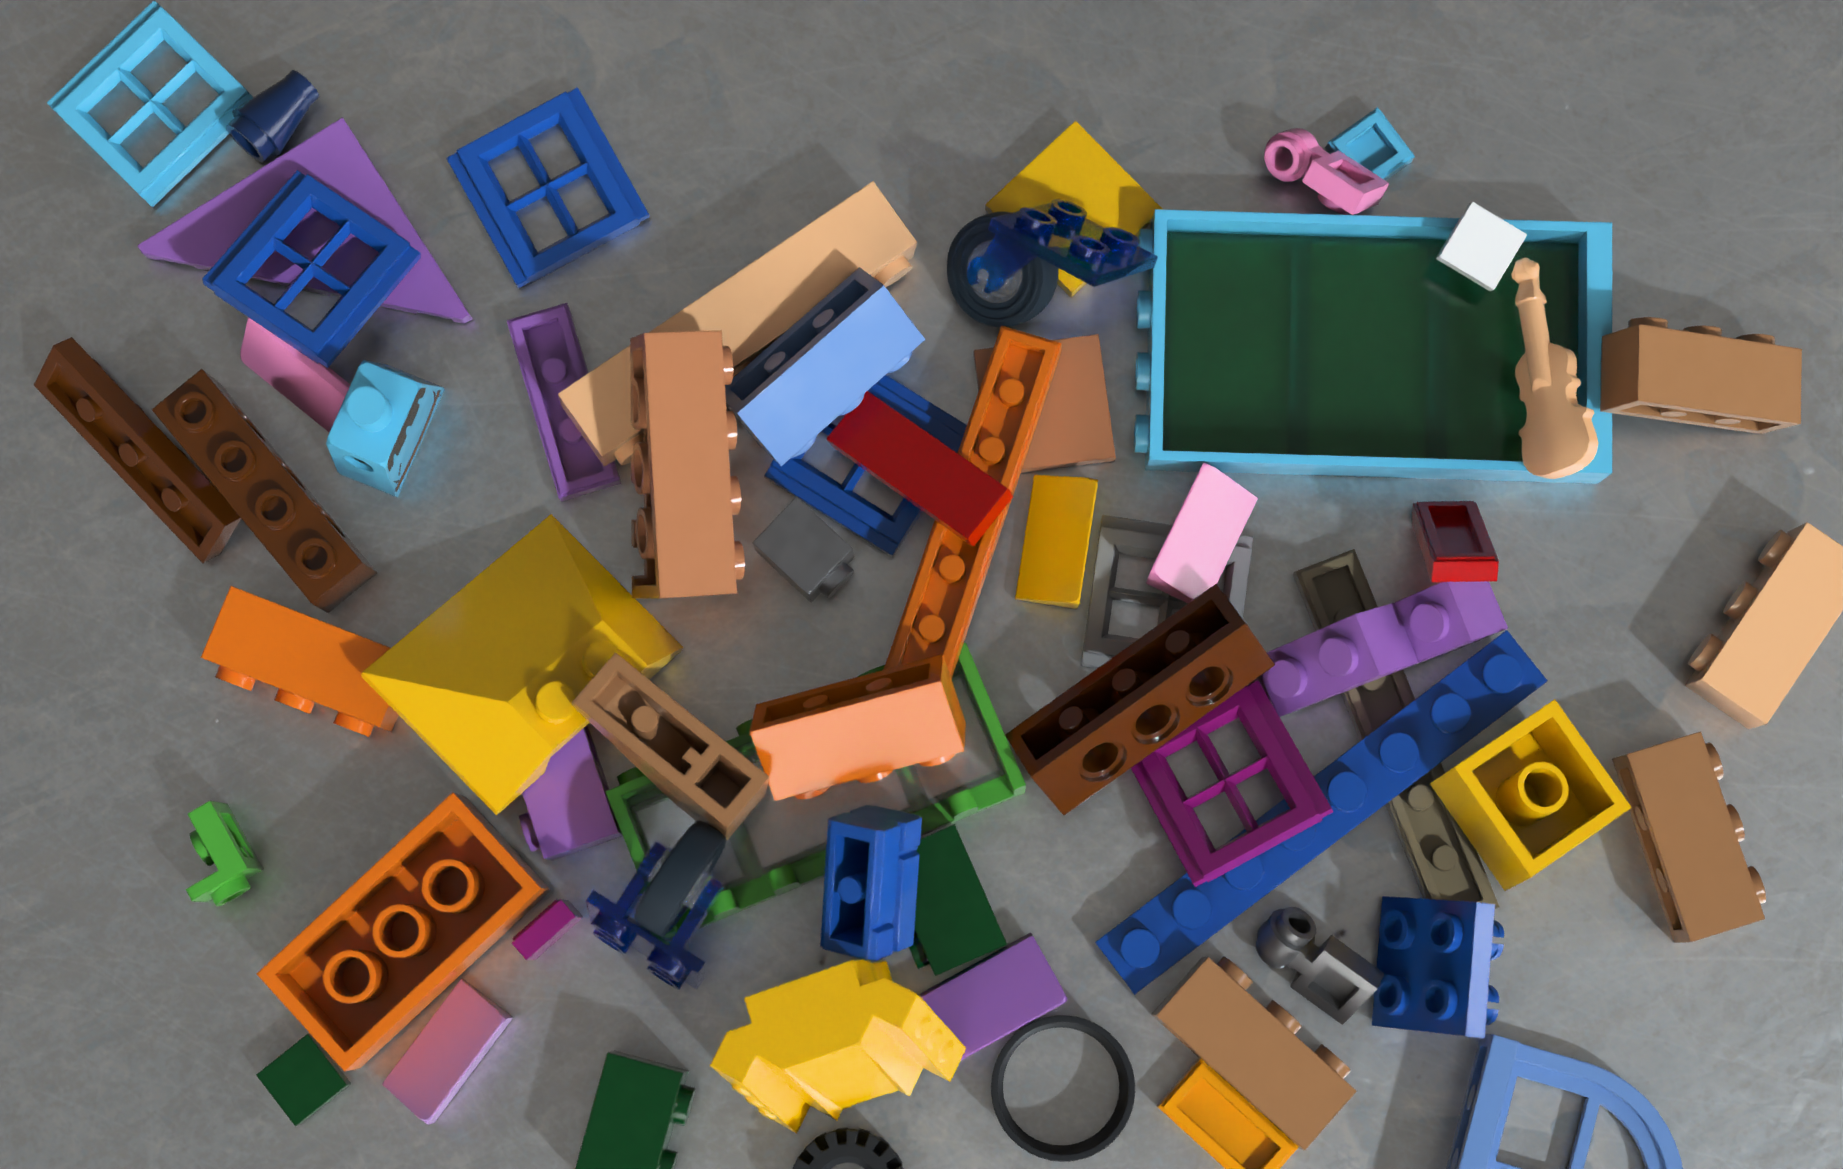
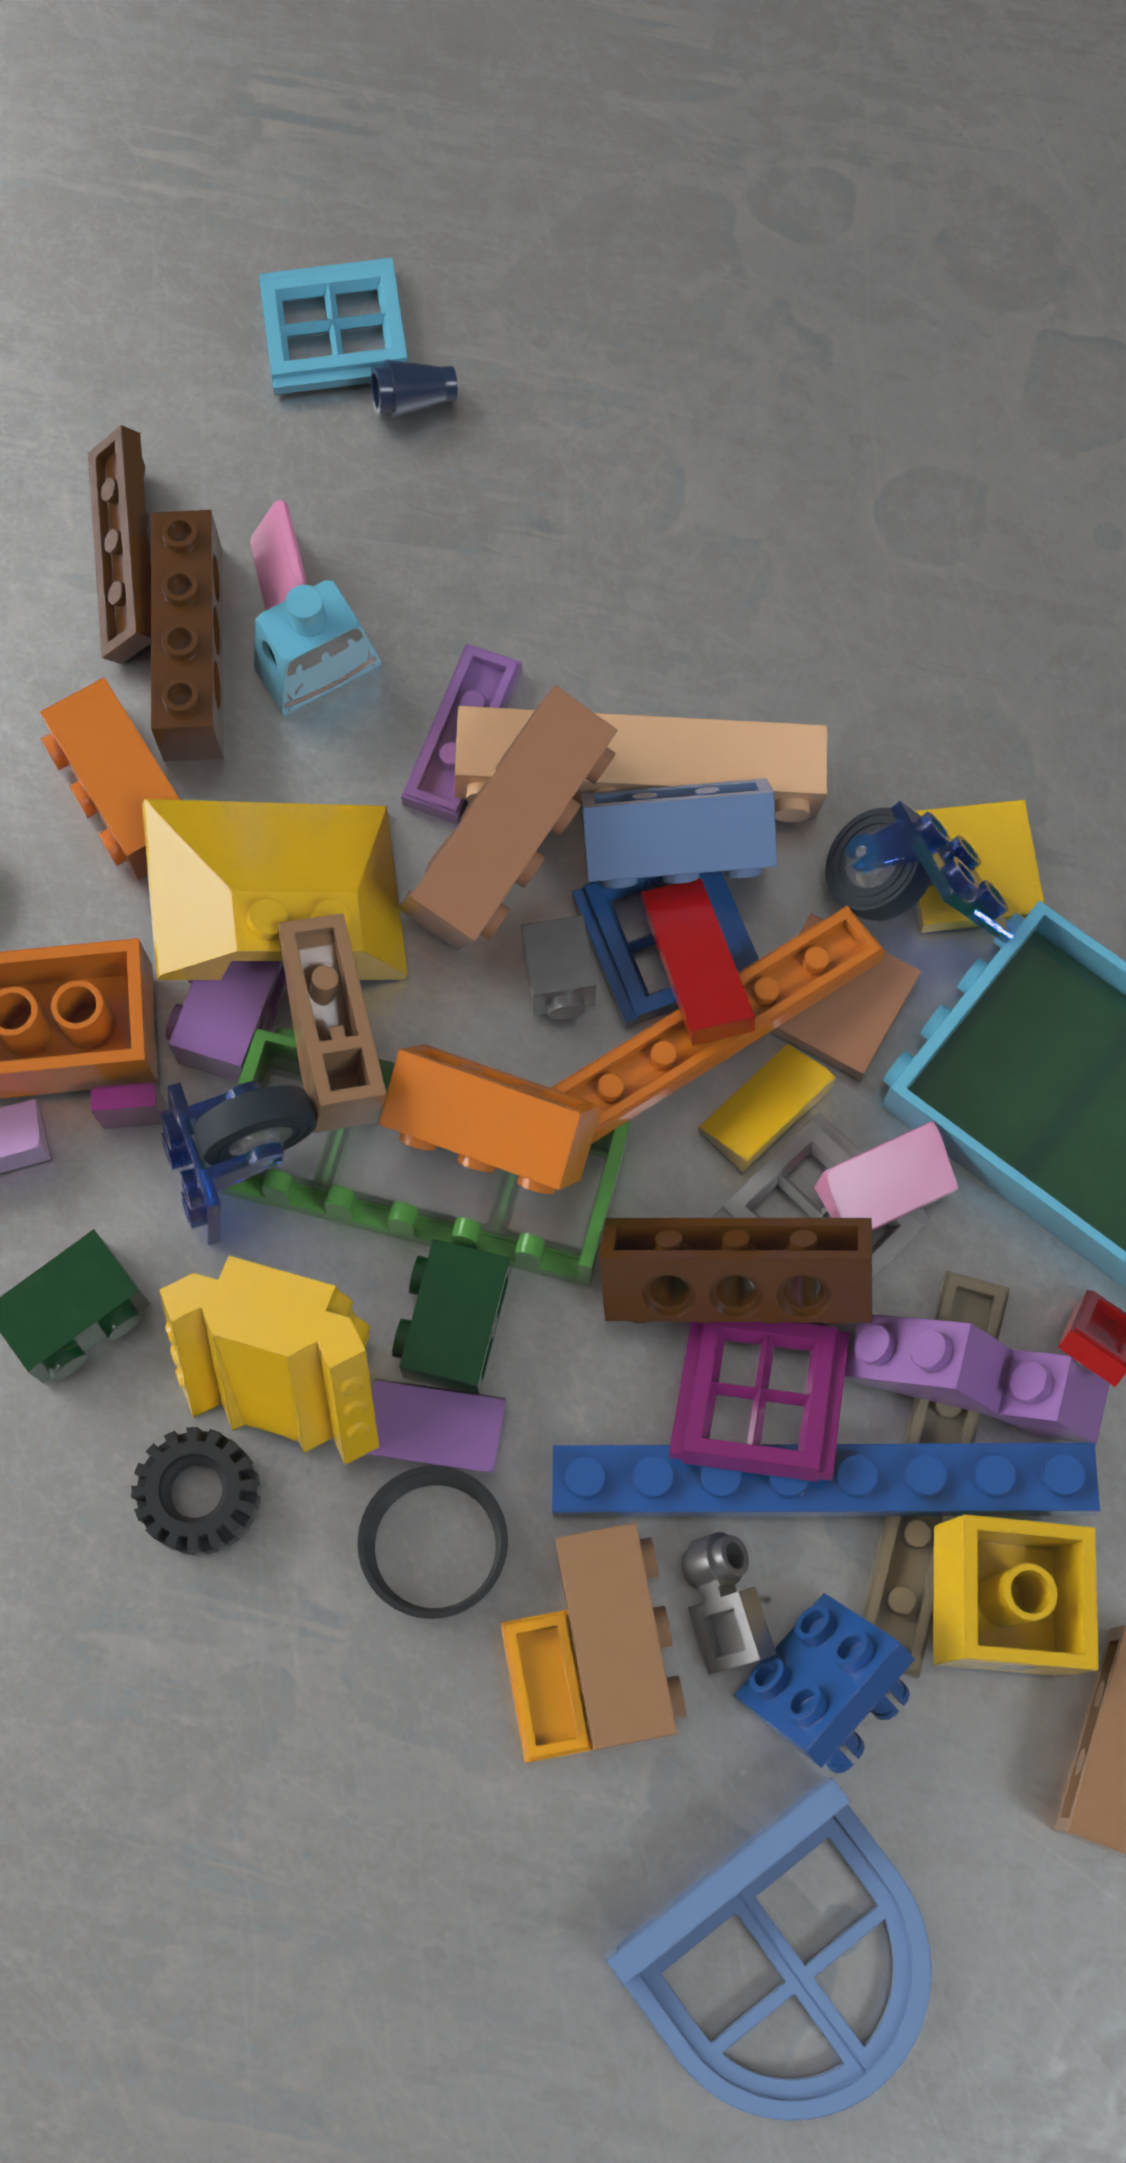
camera: 35 degrees right, 10 degrees down
medium lavender tile [137,117,472,324] -> none
blue piece [202,170,421,368] -> none
blue piece [446,87,650,288] -> none
blue brick [820,805,922,961] -> none

